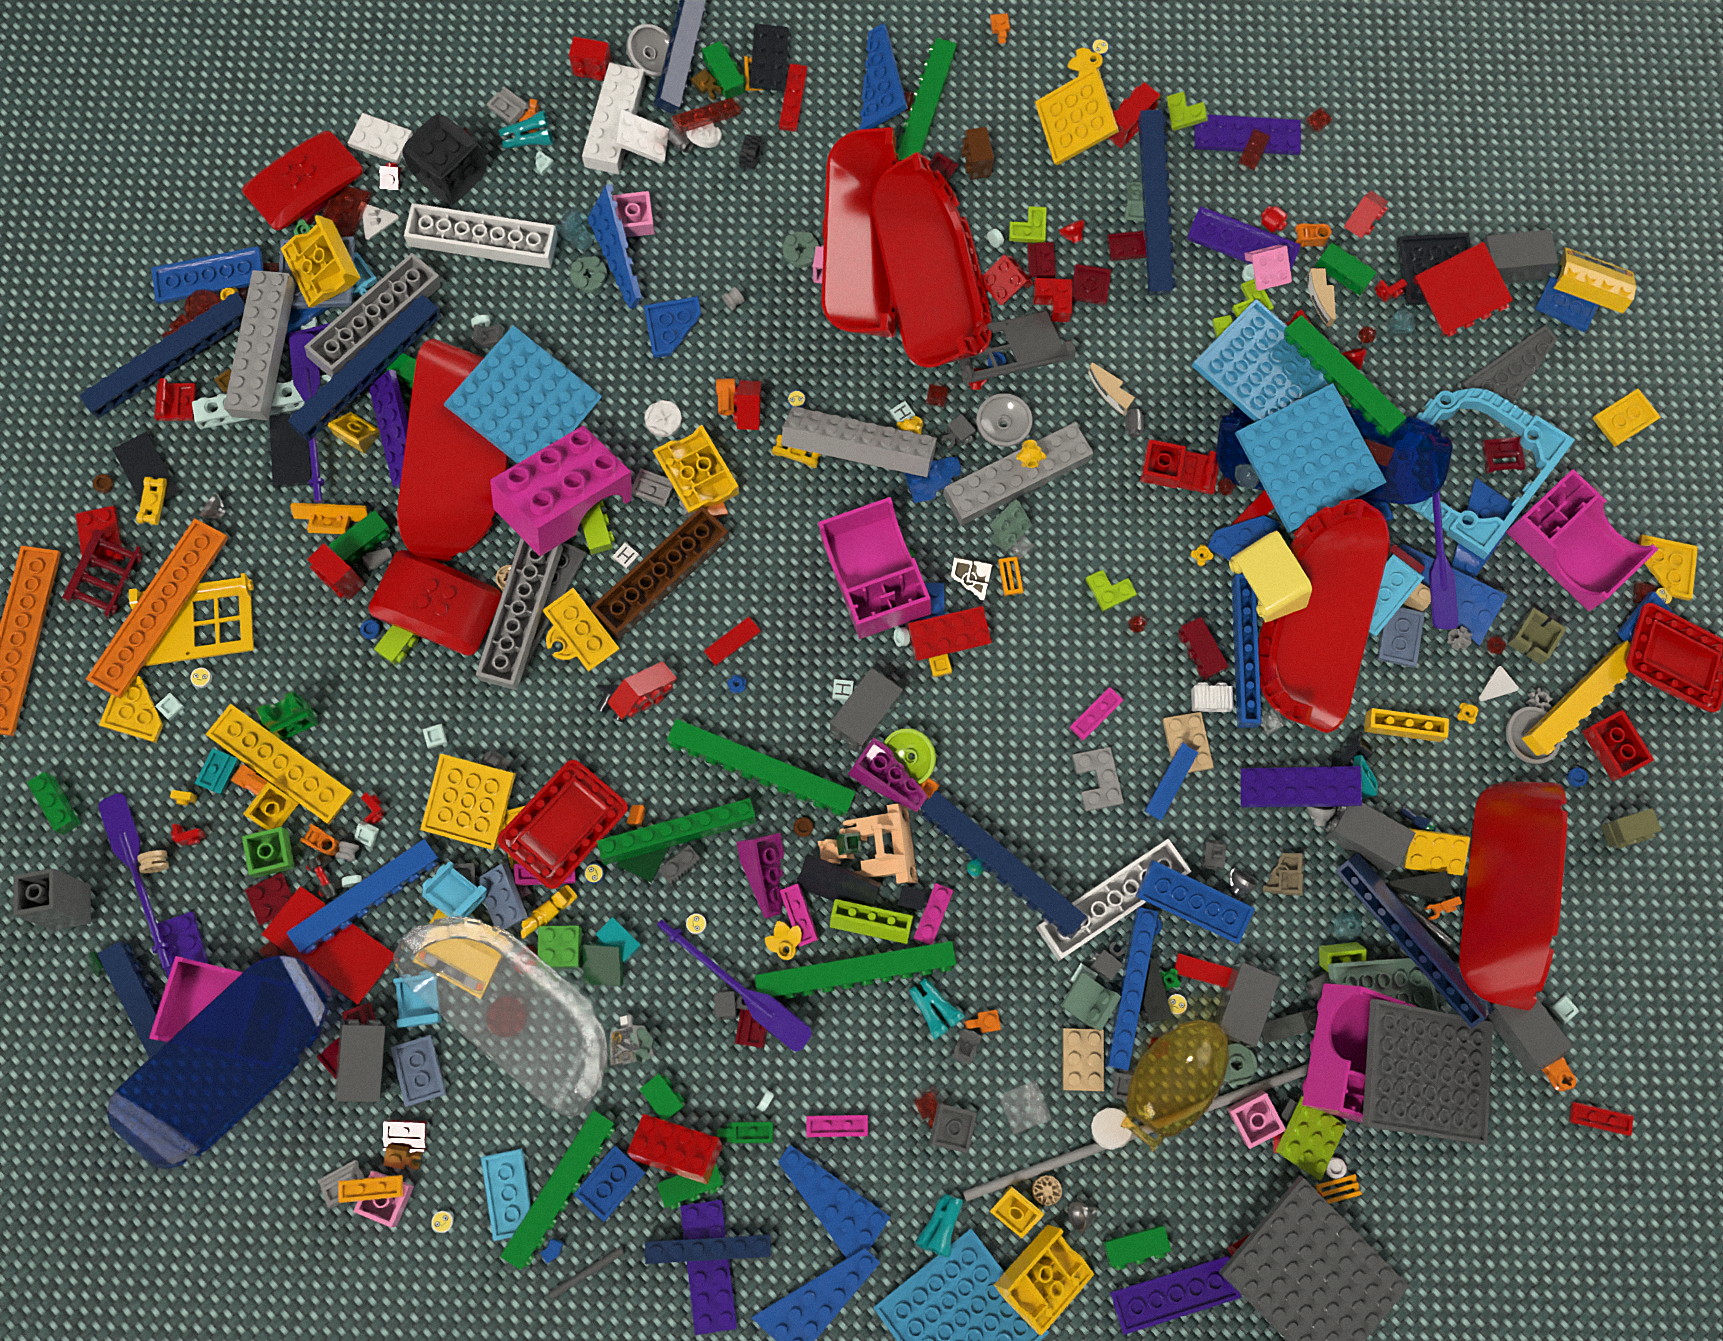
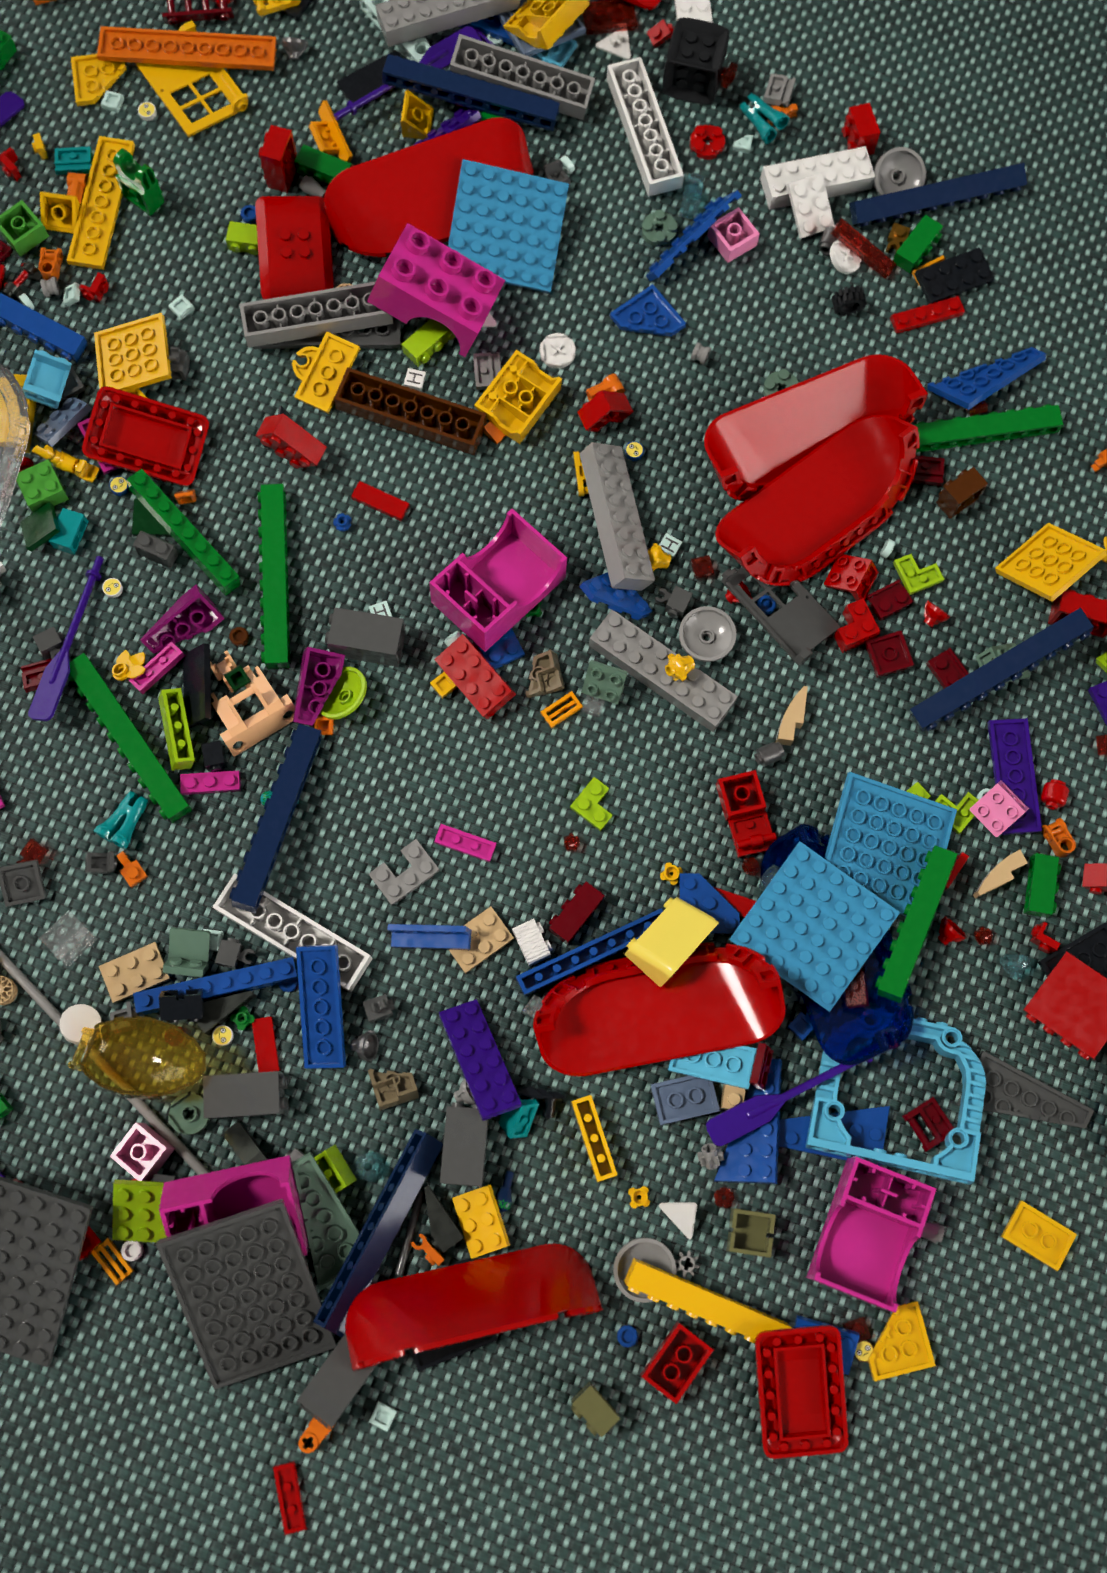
camera: 65 degrees right, 0 degrees up
none -> black brick [159,988,205,1023]
none -> red plate [690,125,725,160]

